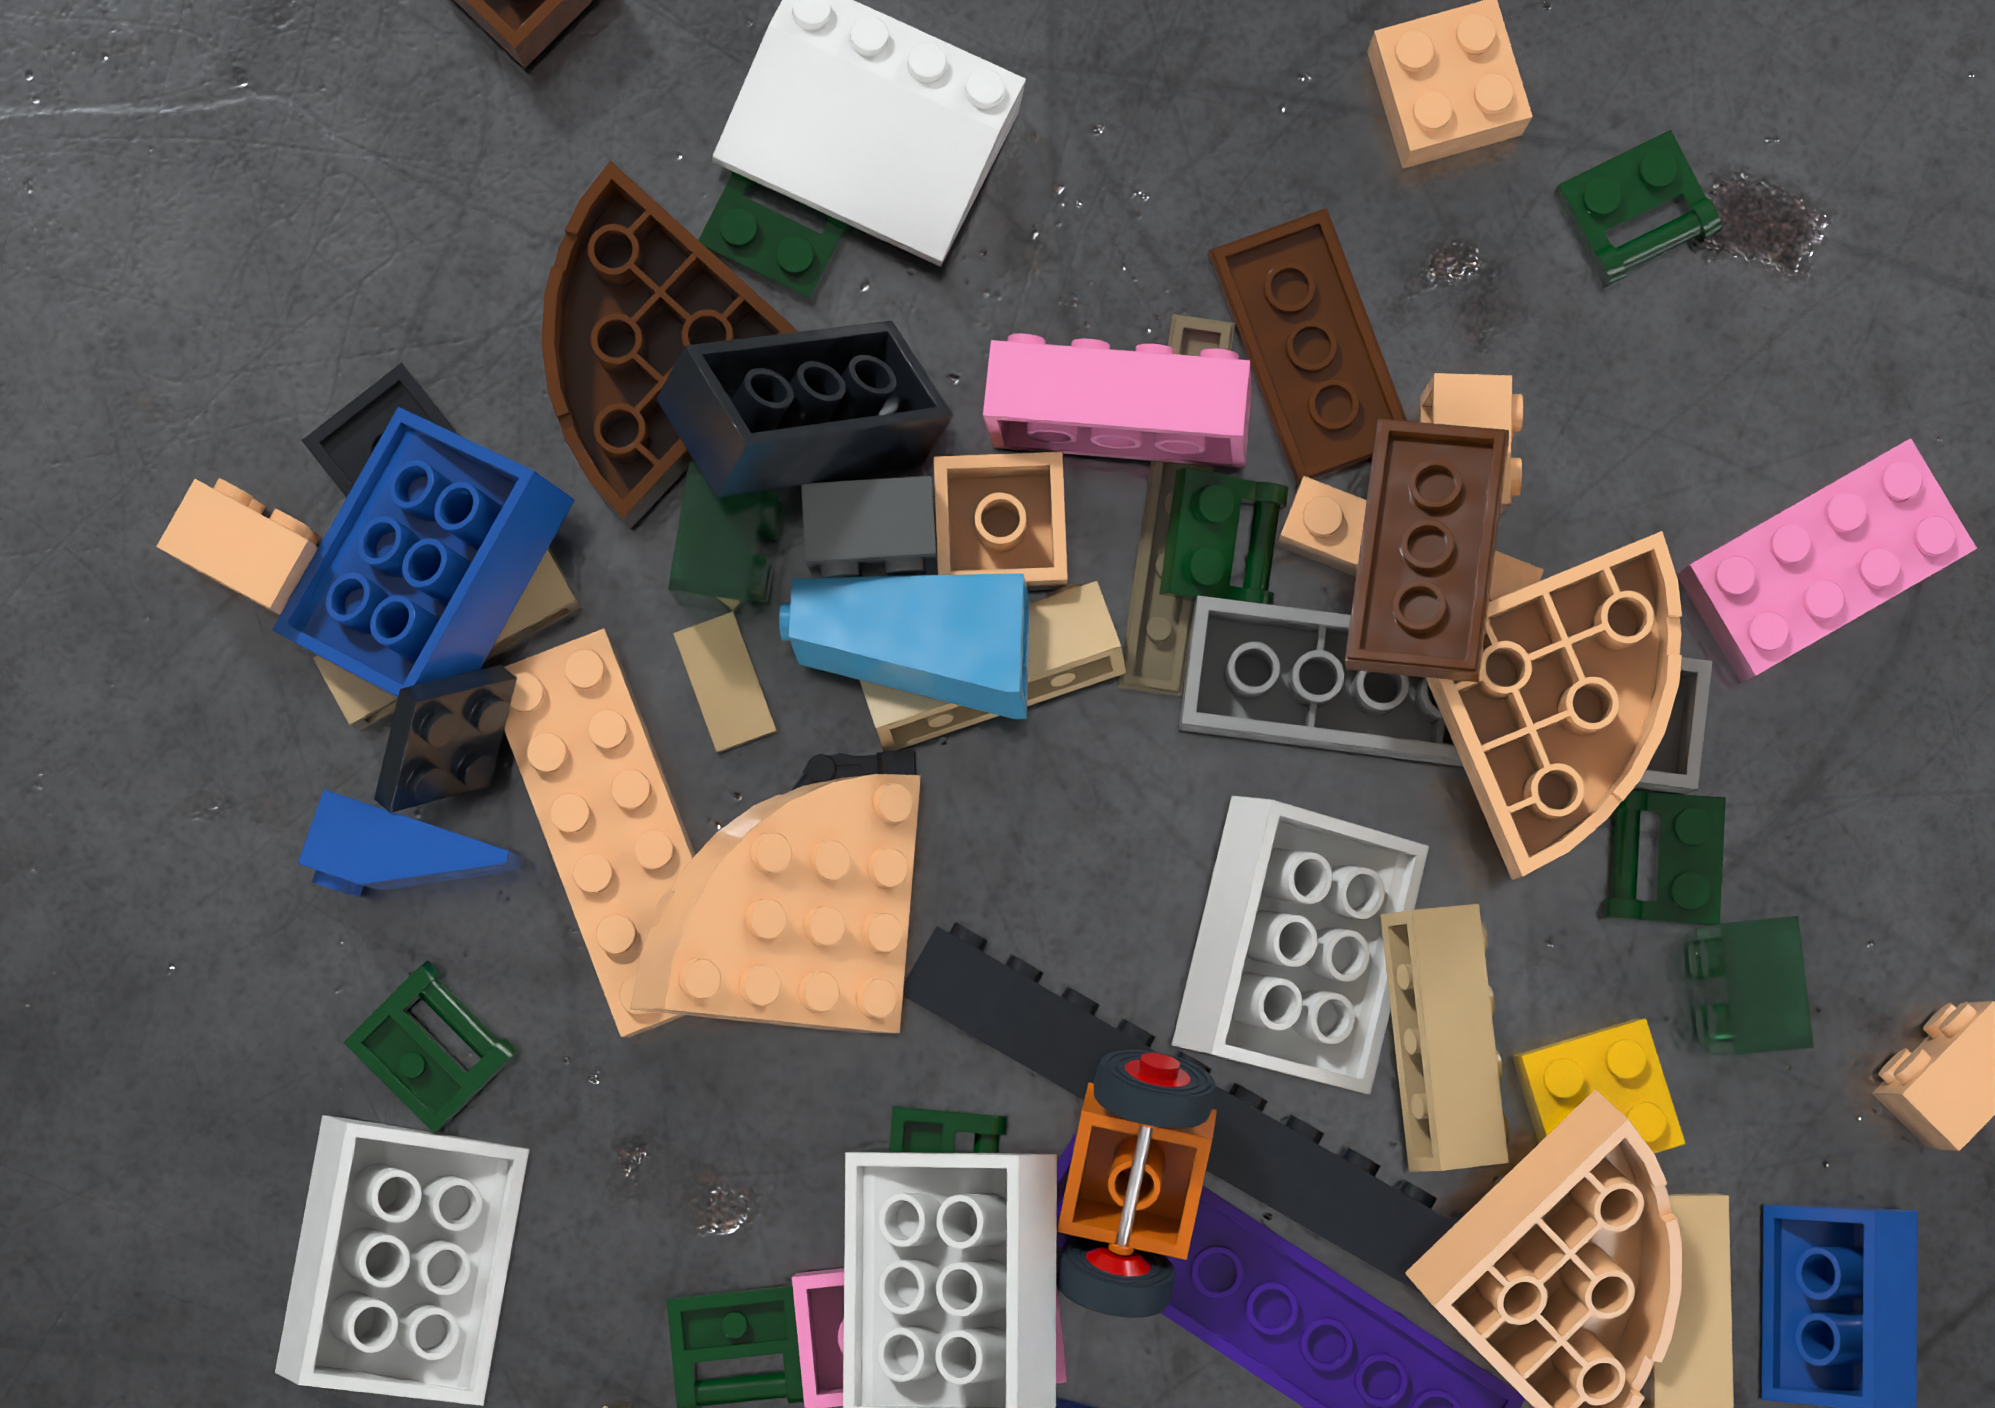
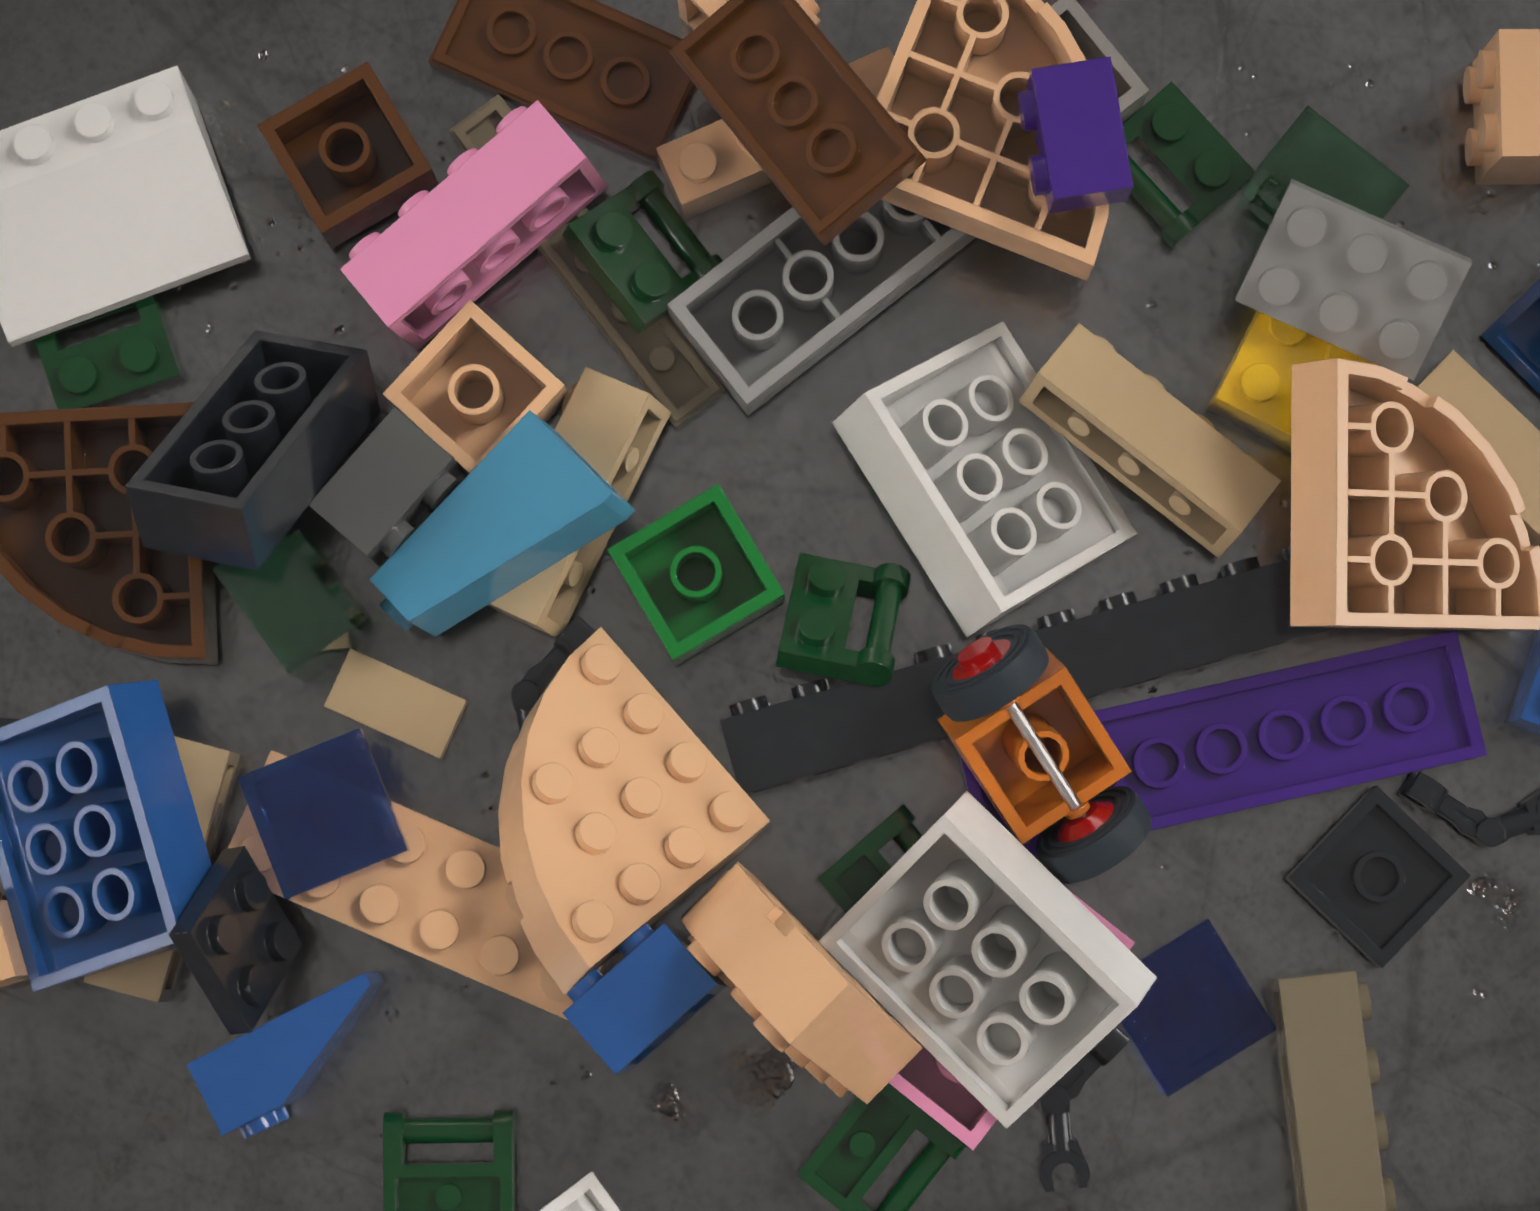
camera: 45 degrees left, 0 degrees up
none -> clear blue tile [237,728,410,900]
none -> reddish brown brick [257,61,439,249]
none -> blue slope [562,923,726,1075]
none -> green brick [607,483,785,666]
none -> light nougat brick [681,862,923,1104]
none -> dark green plate [776,552,911,686]
none -> dark purple brick [1018,56,1134,214]
none -> light grey plate [1235,179,1472,381]

